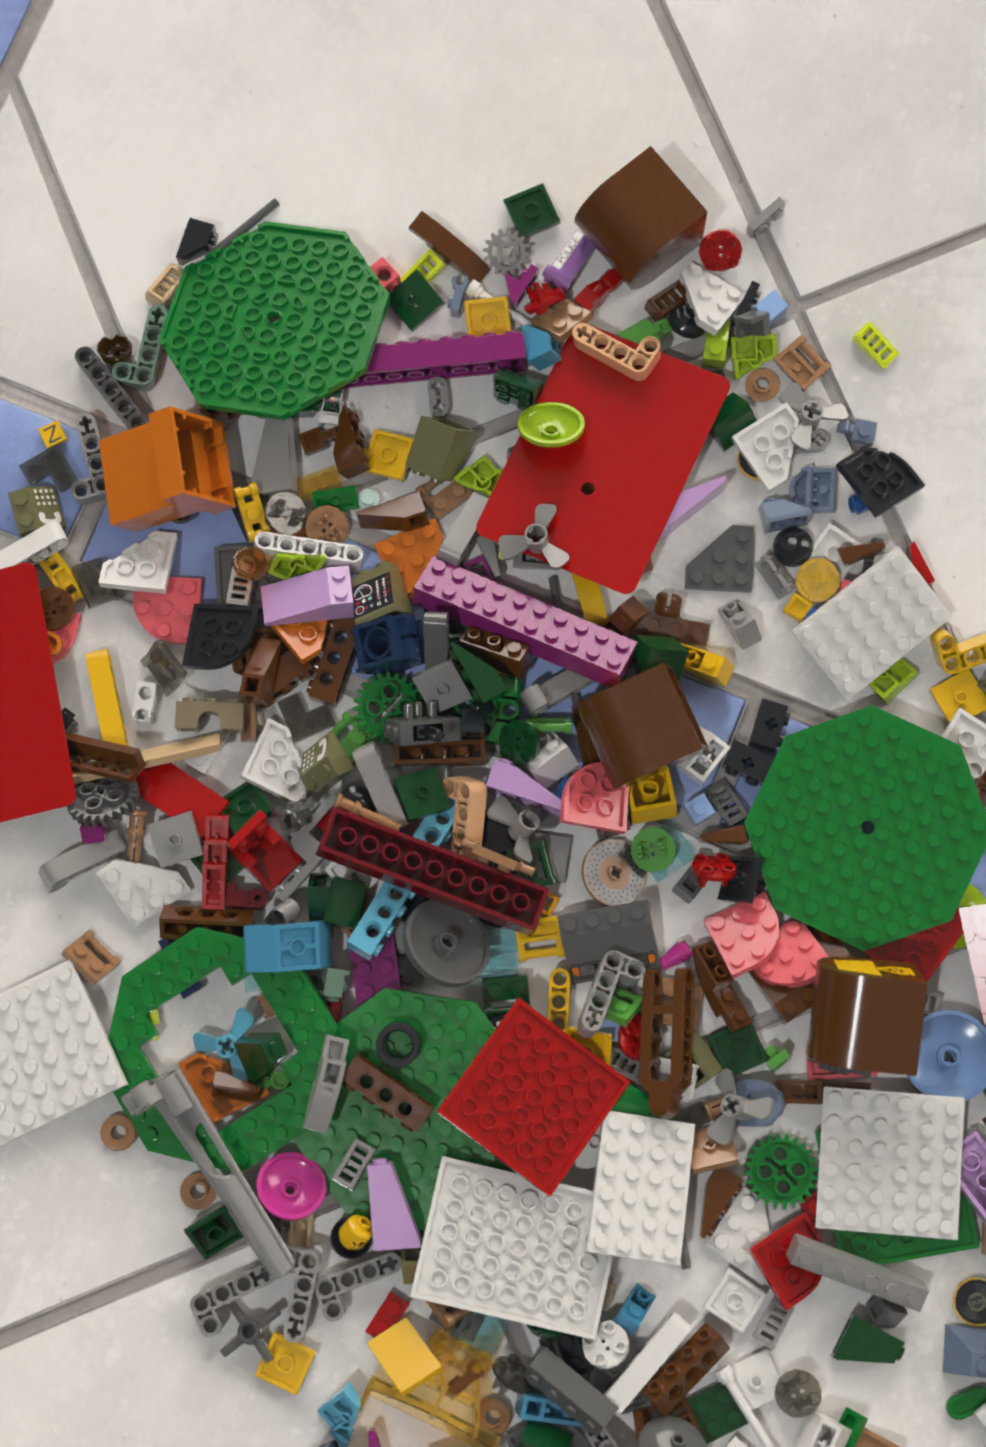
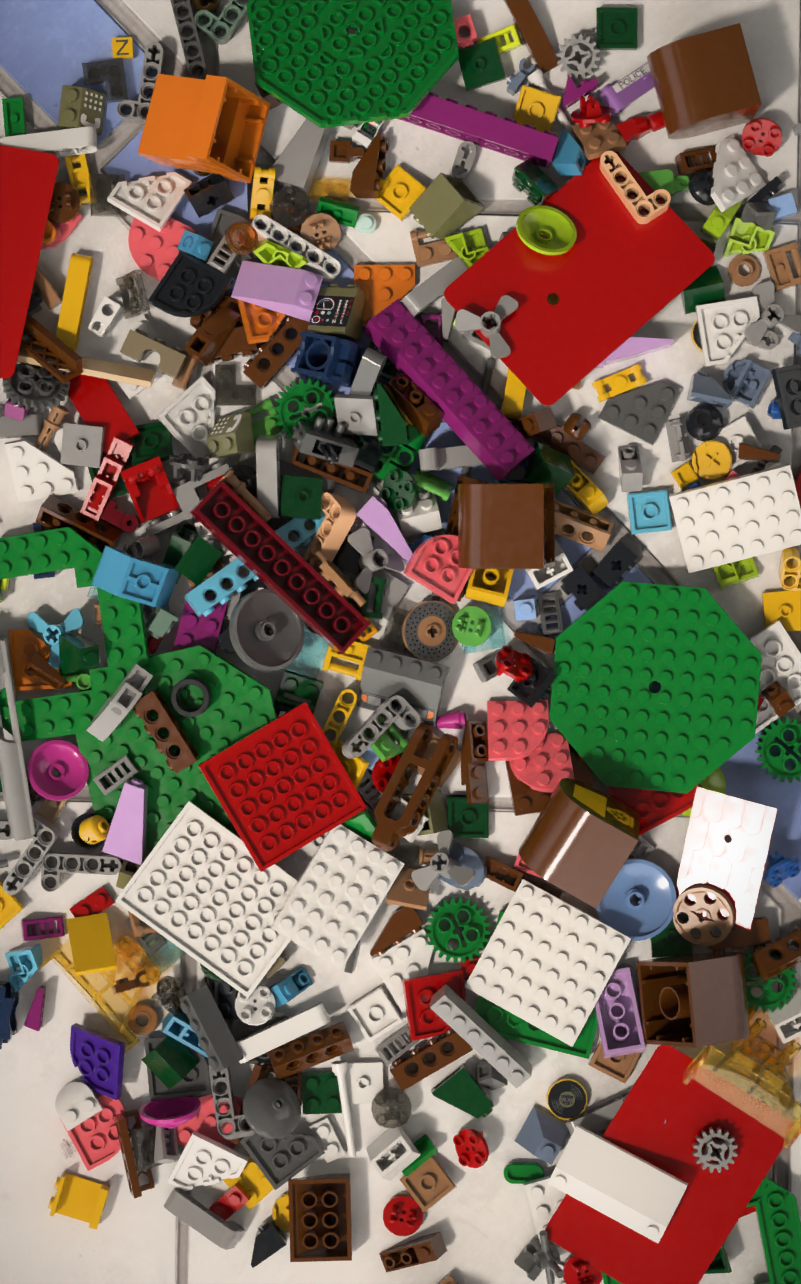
camera: 20 degrees right, 10 degrees up
reddish brown slope [356,492,430,531] -> none
bright green tile [765,1044,791,1073] -> none
none -> magenta slope [21,916,65,941]
none -> medium nougat slope [33,266,62,310]
none -> dark azure brick [177,230,214,261]
none -> black brick [184,173,234,218]
none -> clear smoke plate [380,606,412,655]
none -> reddish brown brick [390,1028,473,1091]
none -> red plate [453,1128,489,1168]
none -> medium nougat brick [555,500,614,552]
none -> yellow plate [592,363,648,402]
none -> medium azure plate [627,489,672,535]

